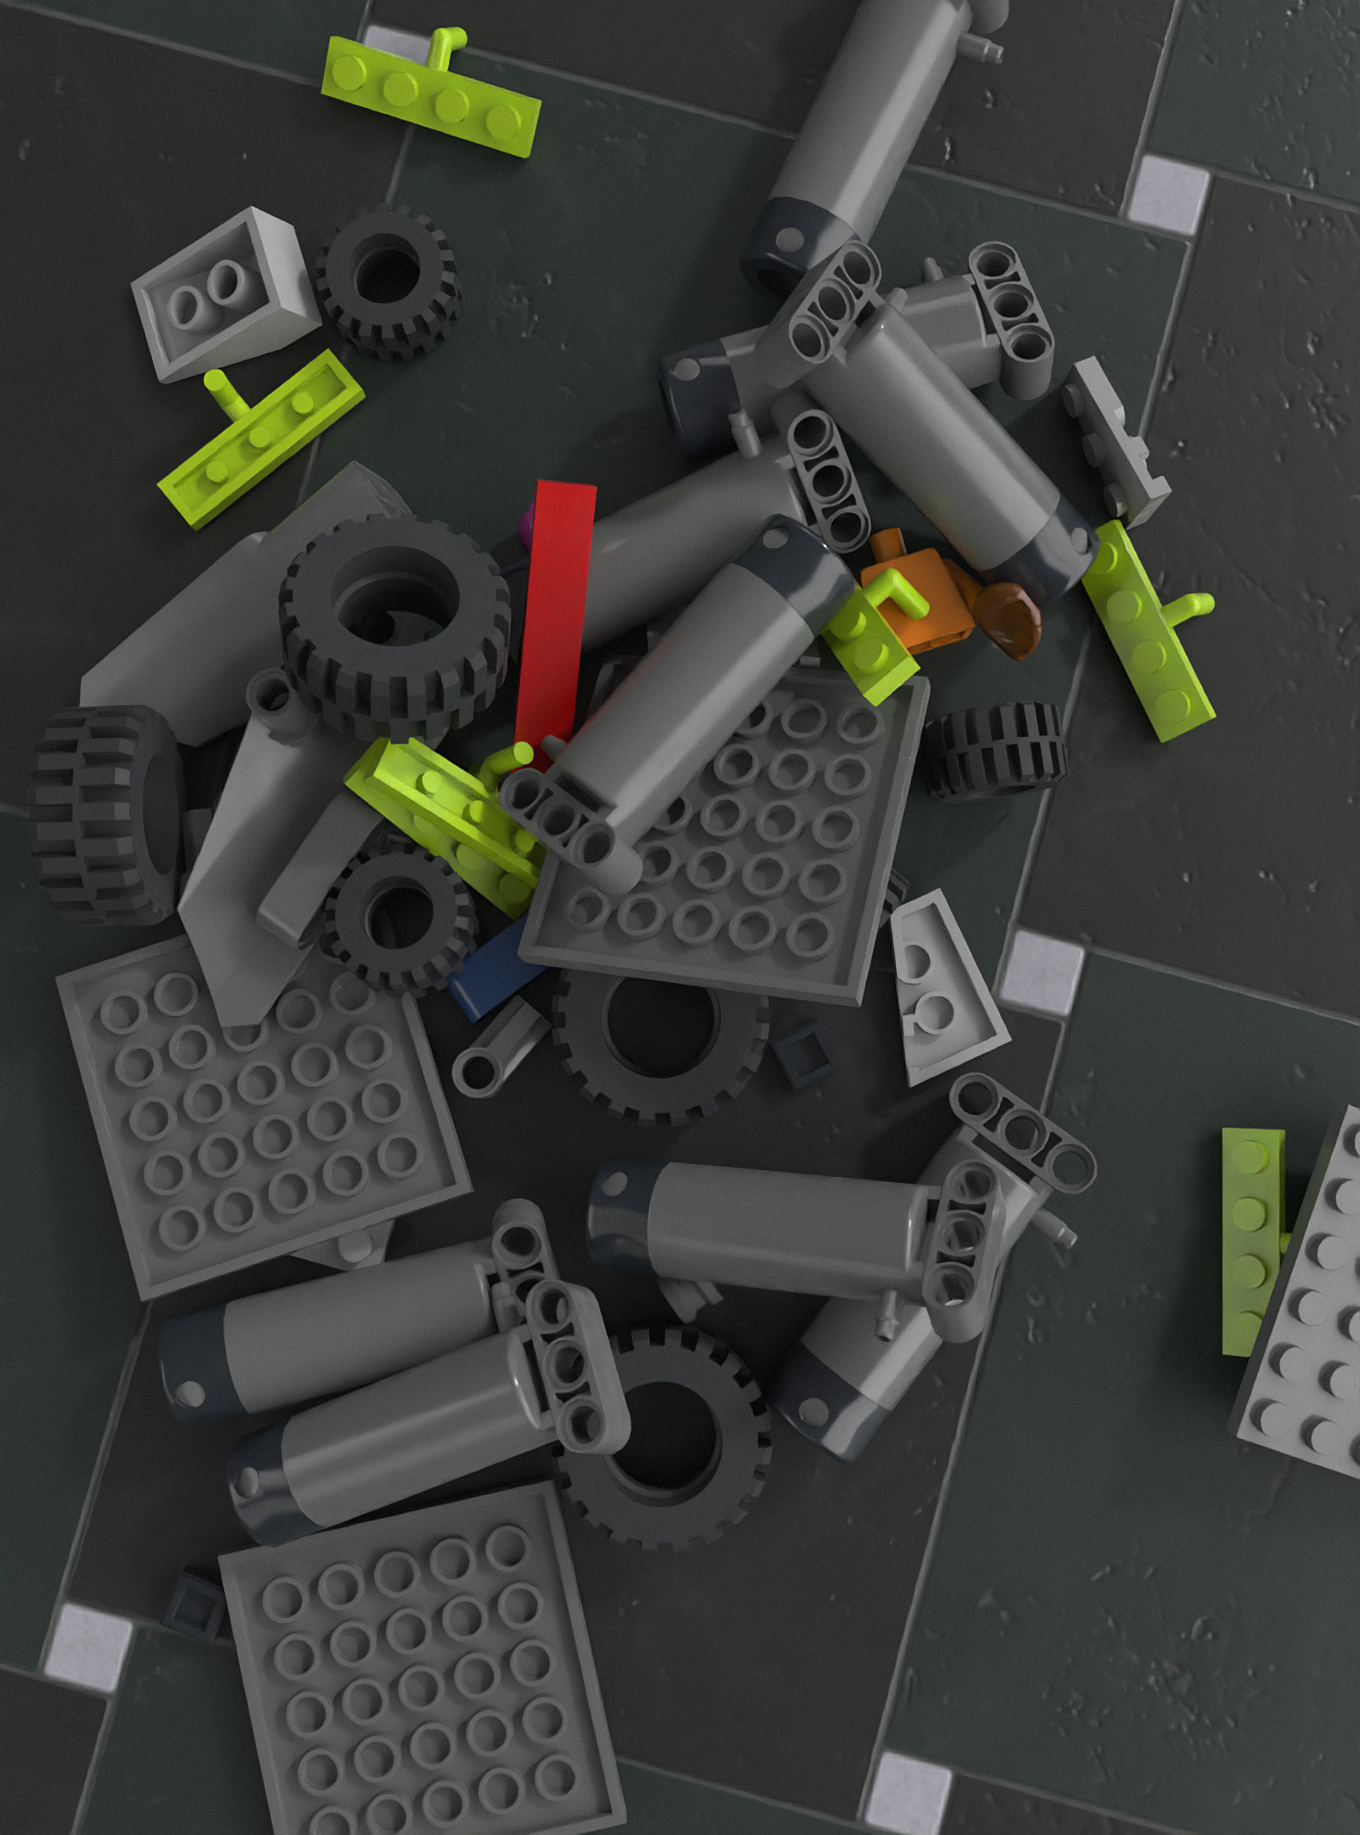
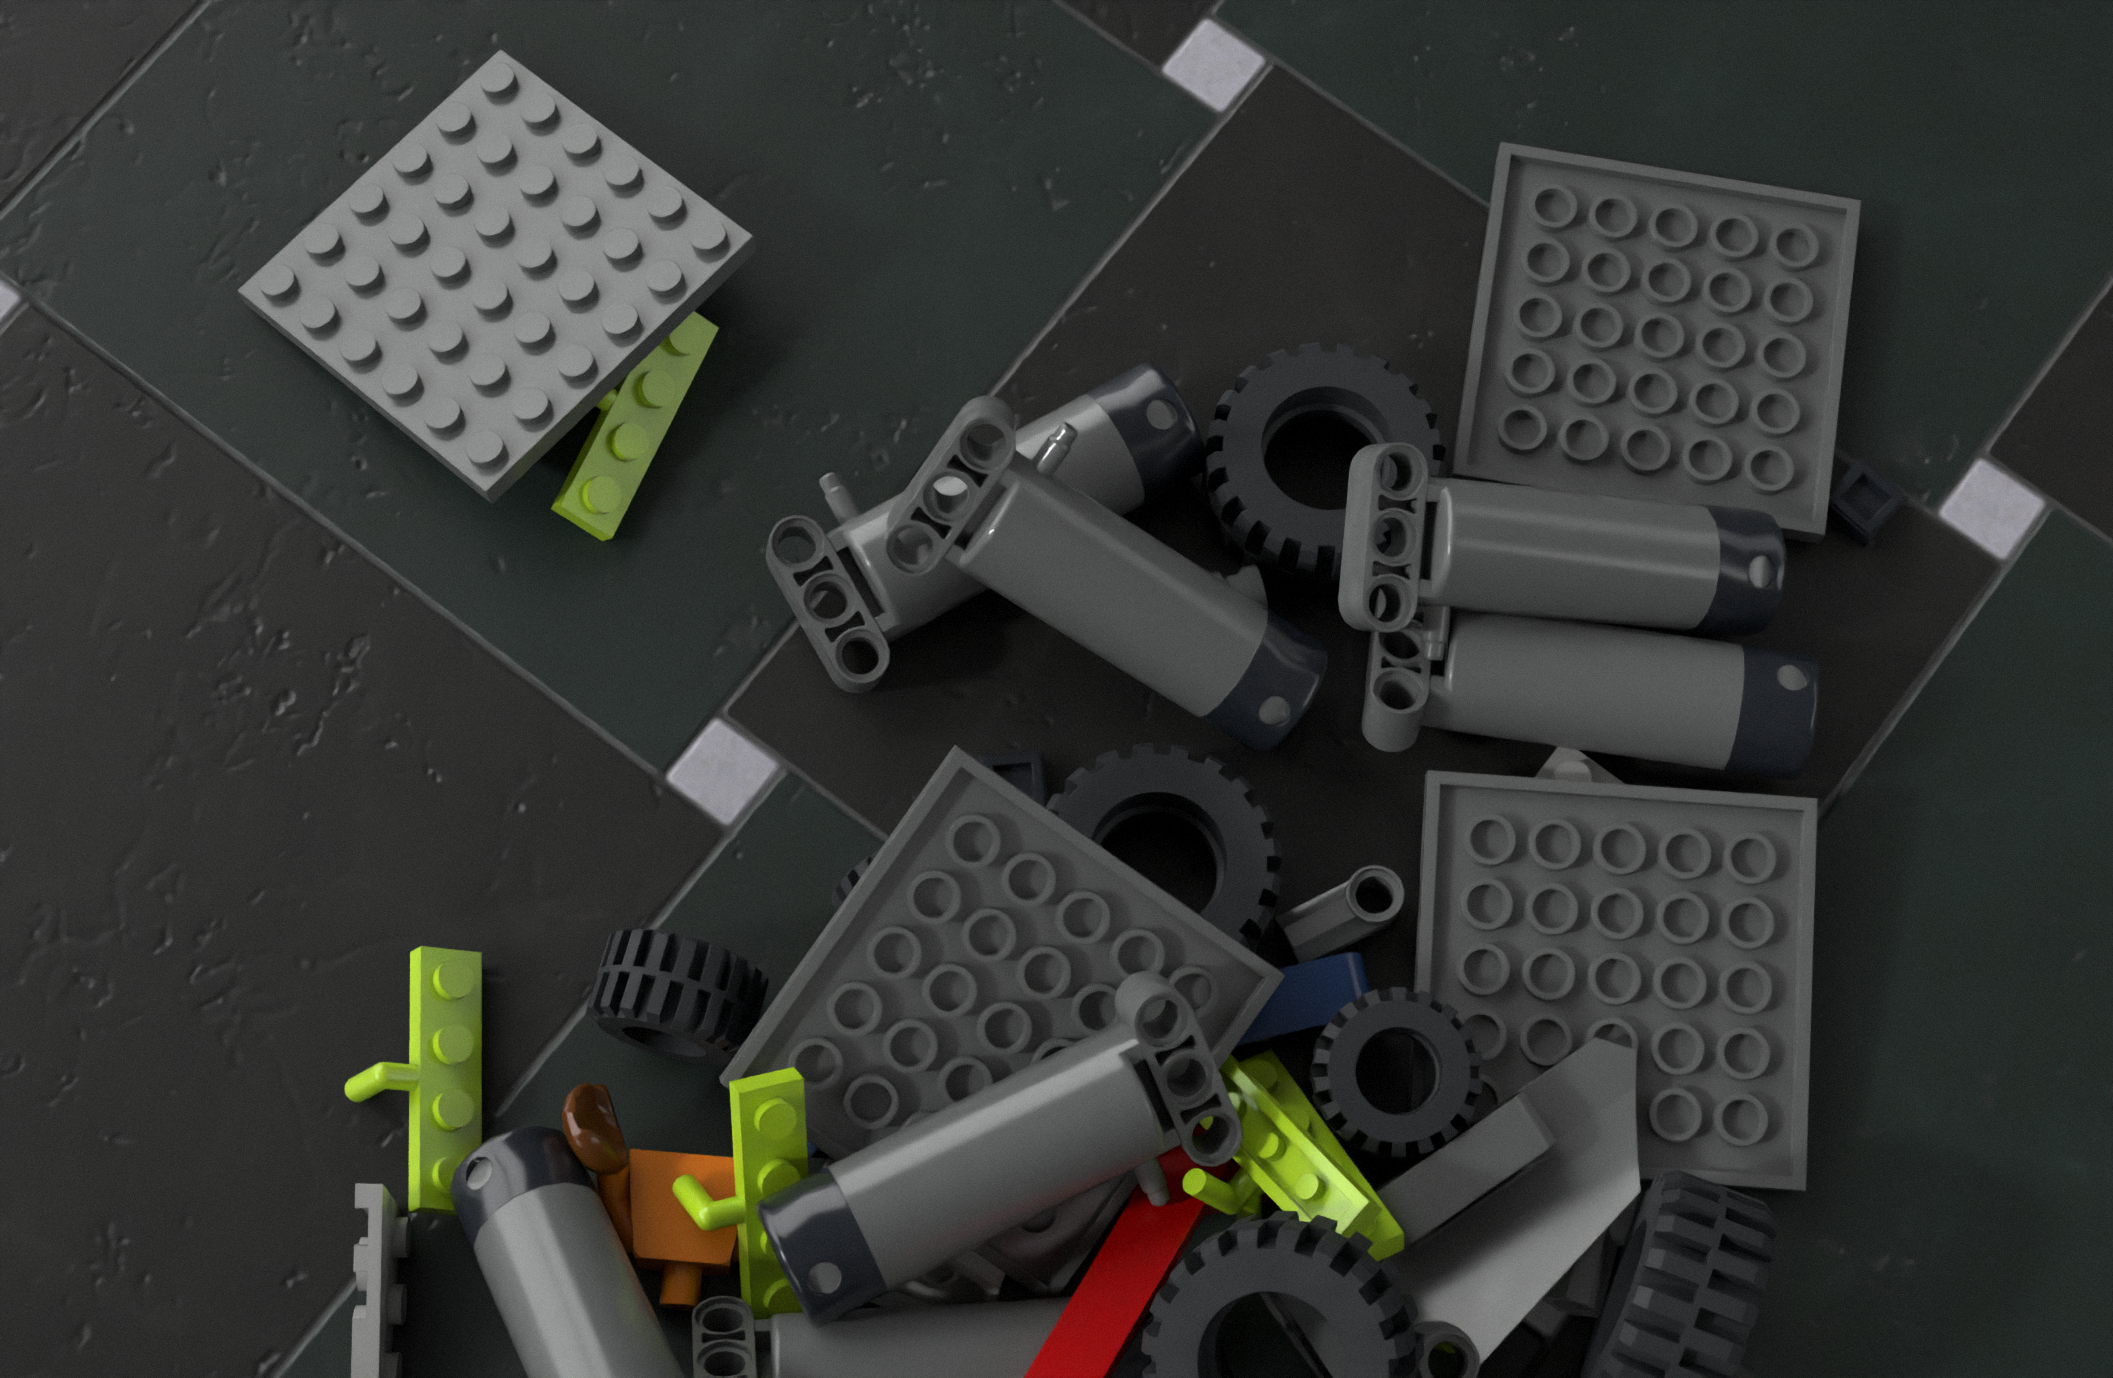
camera: 165 degrees left, 15 degrees down
light grey wing [888,888,1012,1087] -> none

